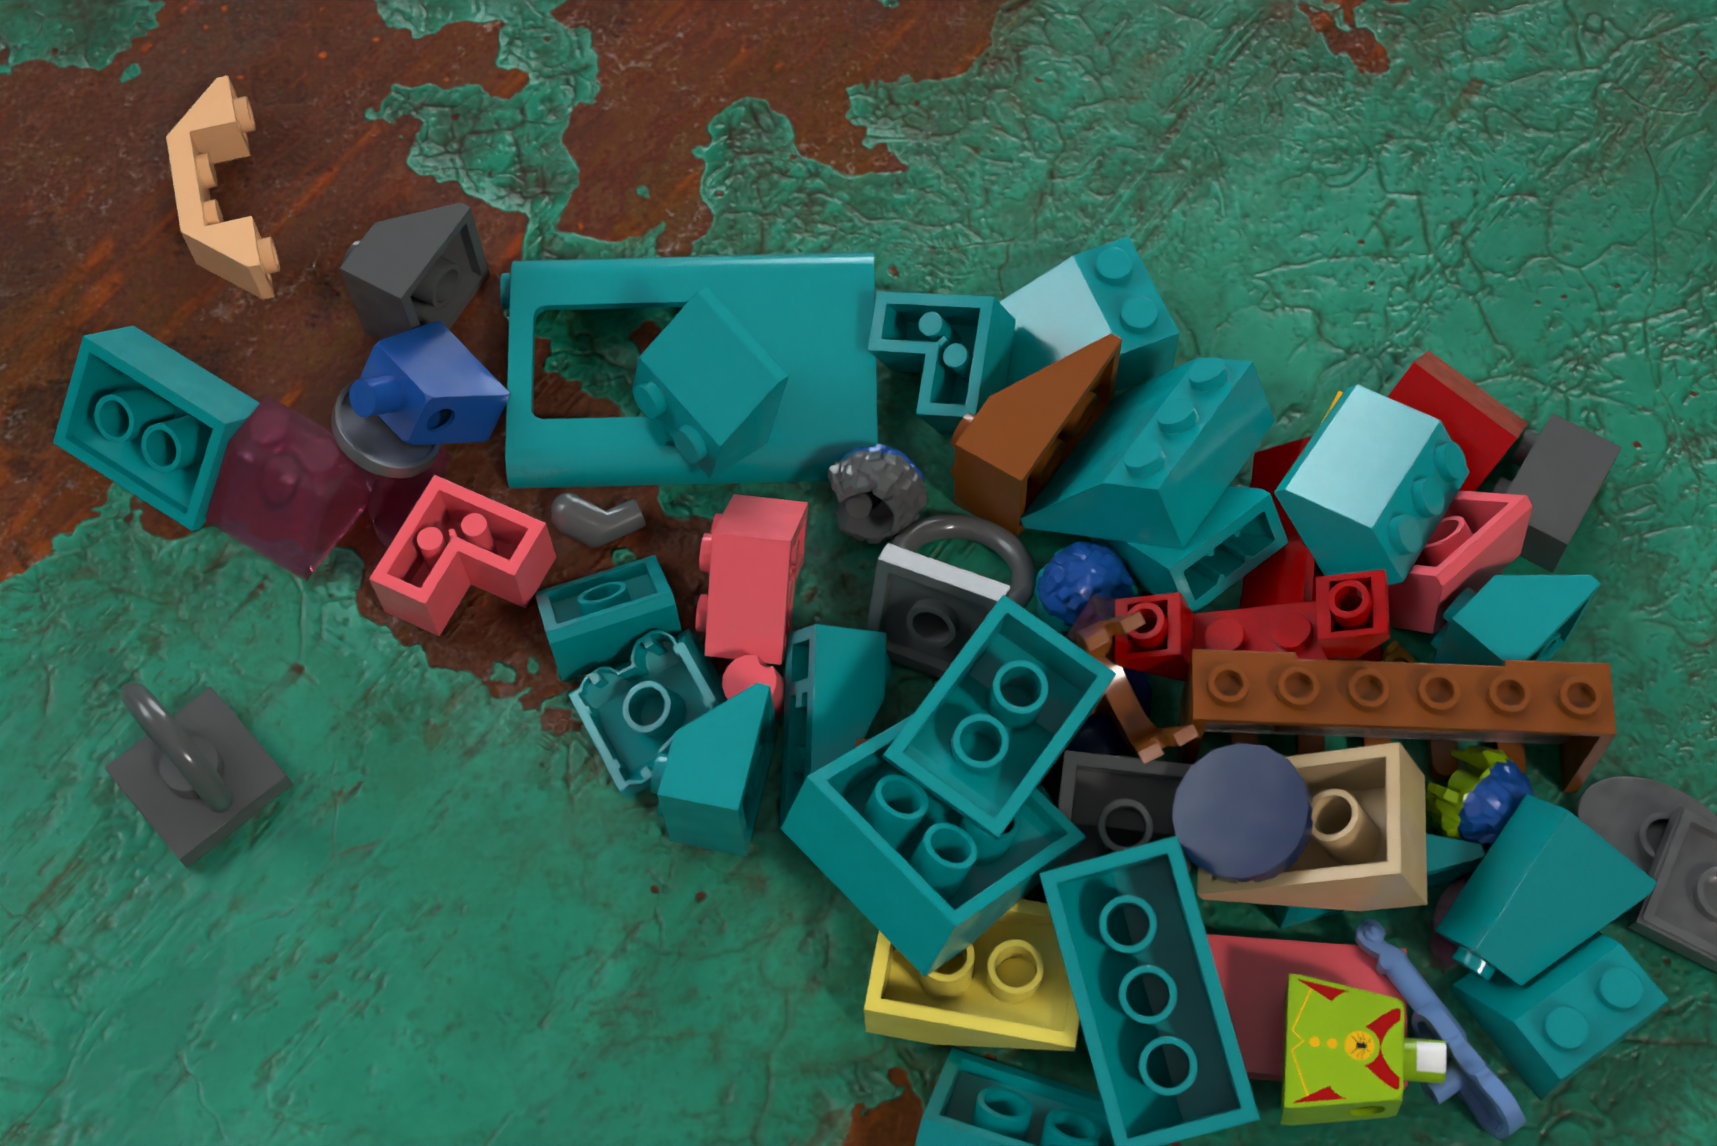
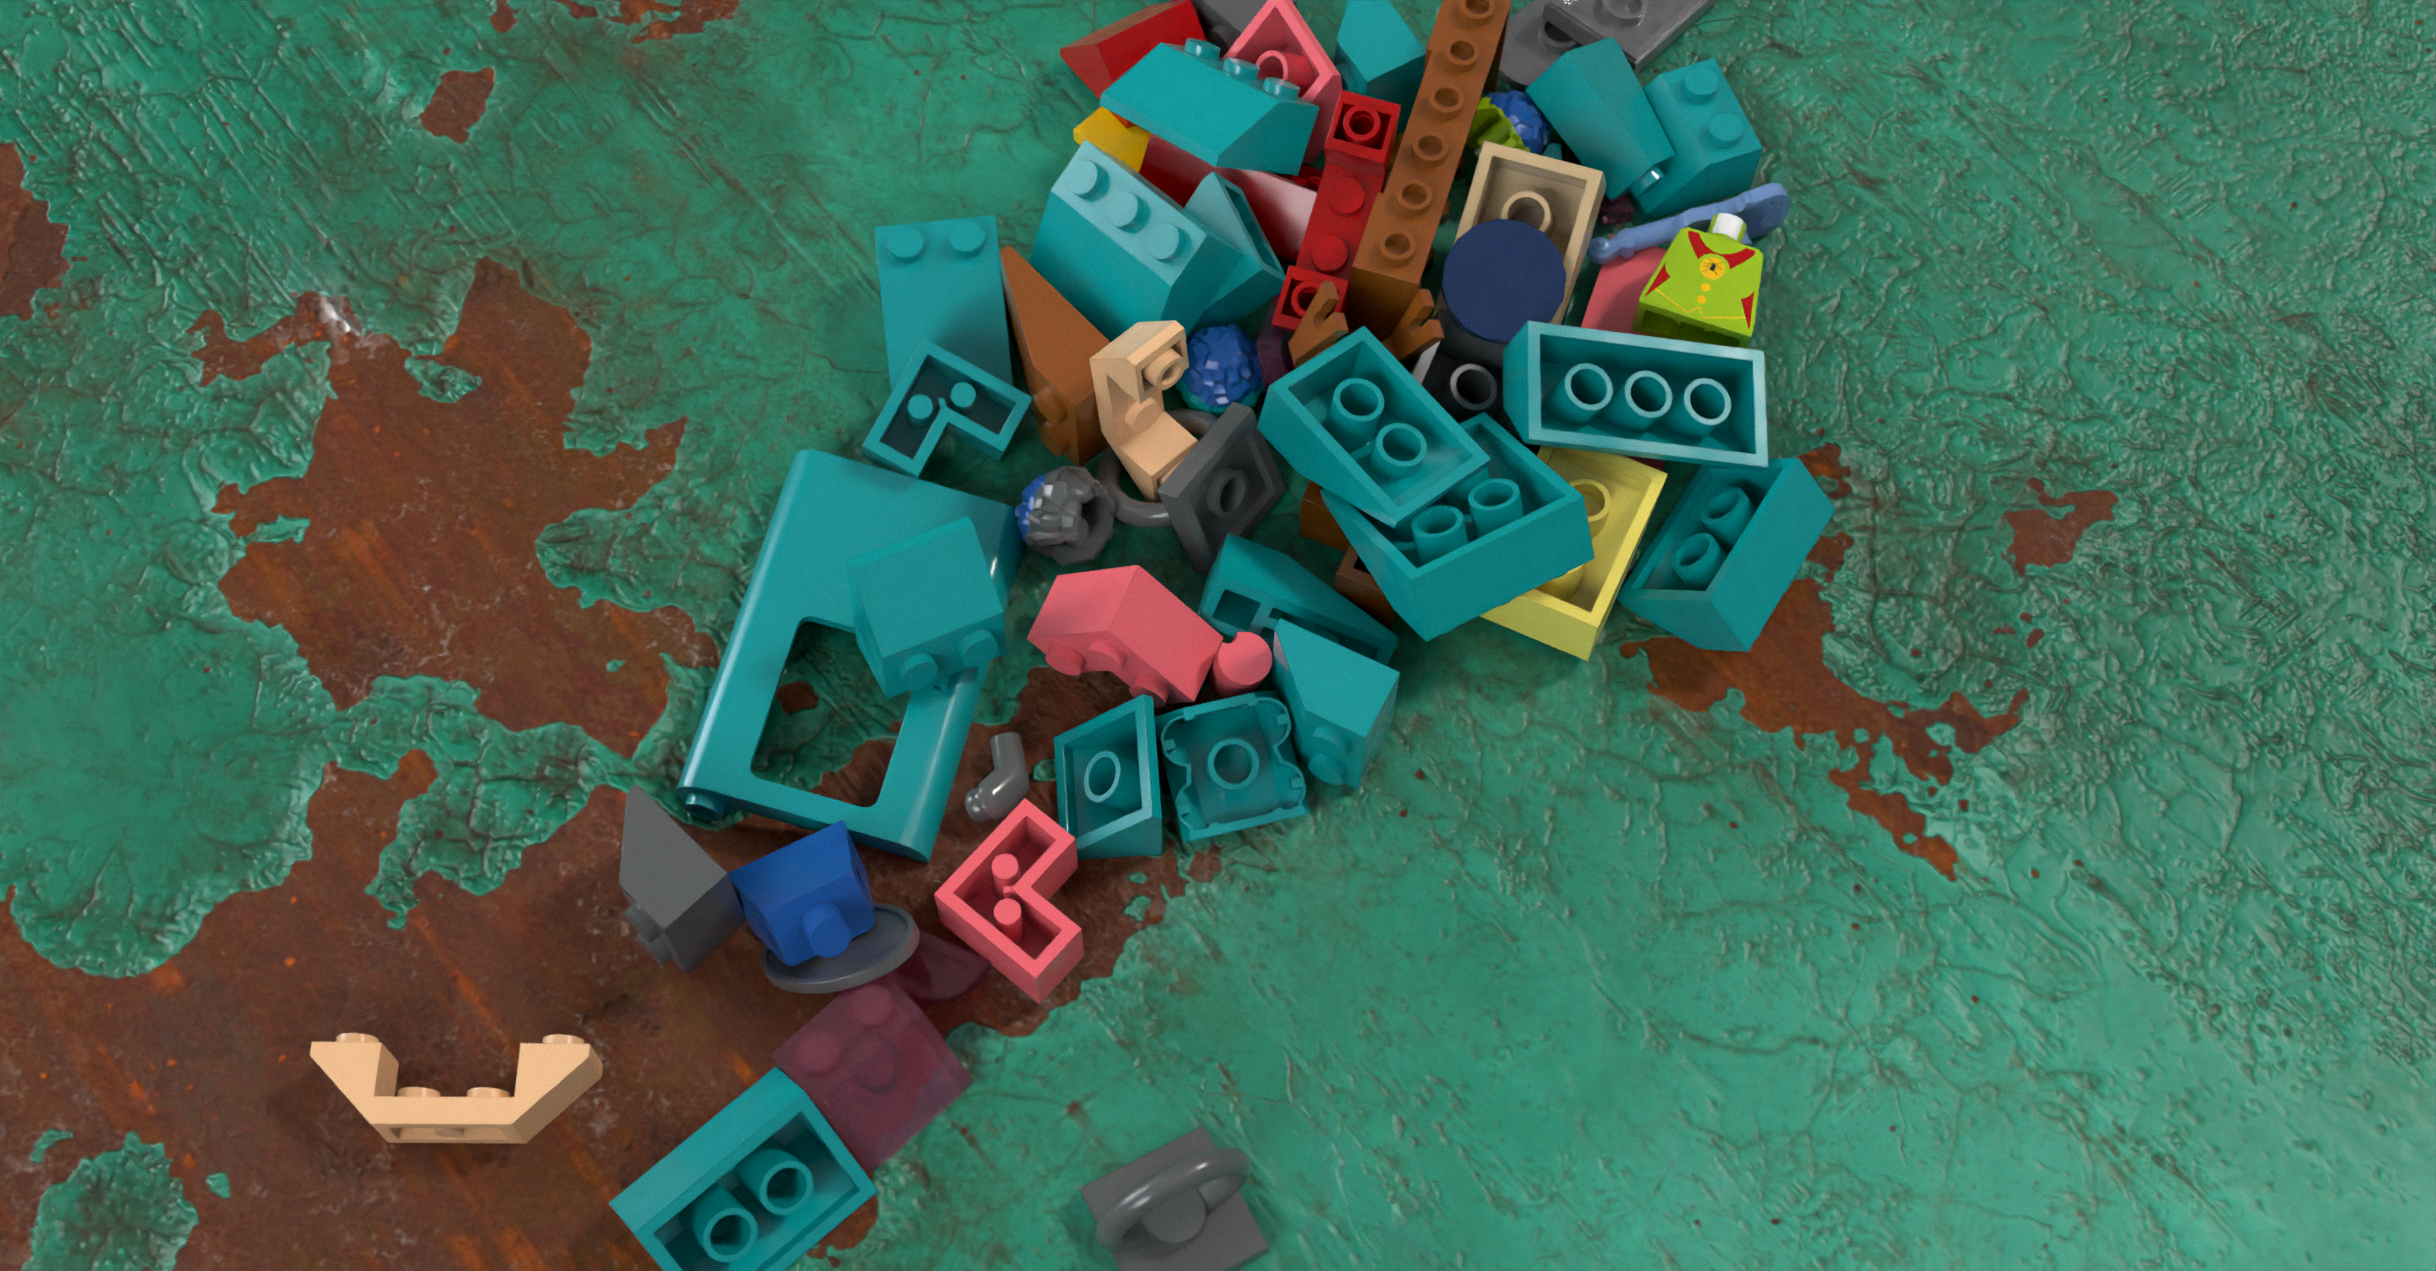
camera: 80 degrees left, 0 degrees up
none -> light nougat slope [1089,320,1198,503]

